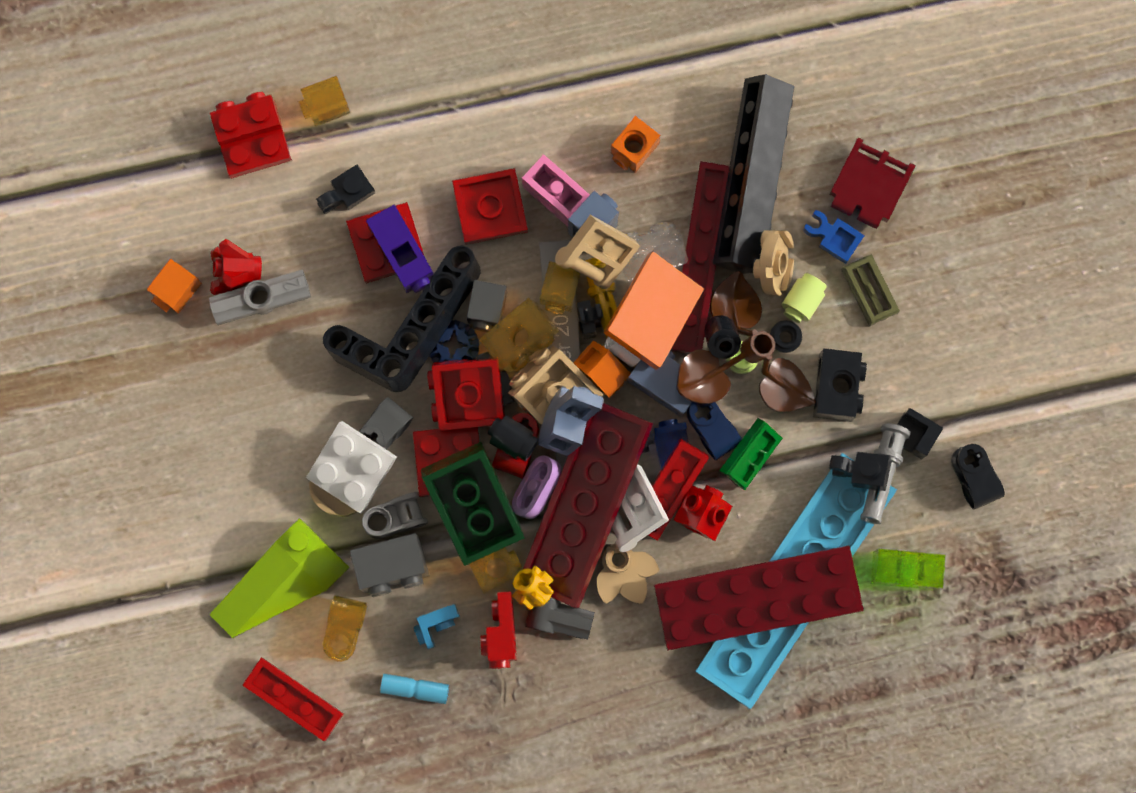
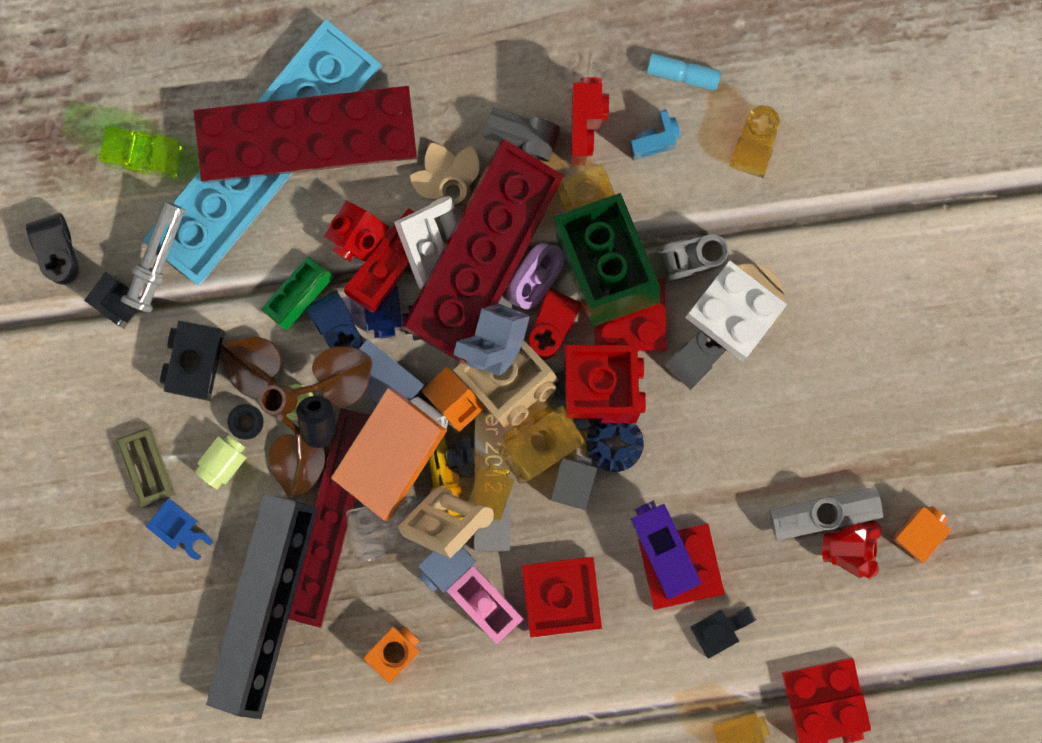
camera: 175 degrees left, 5 degrees up
lime wedge [209,518,350,638] -> none
red plate [242,657,345,742] -> none
black beam [323,245,481,392] -> none
dark grey brick [350,534,430,597] -> none
black brick [487,415,539,461] -> none
yellow gear [512,566,554,610] -> none
tan plate [753,230,794,296] -> none
dark red plate [829,137,916,229] -> none
black plate [829,452,892,491] -> none

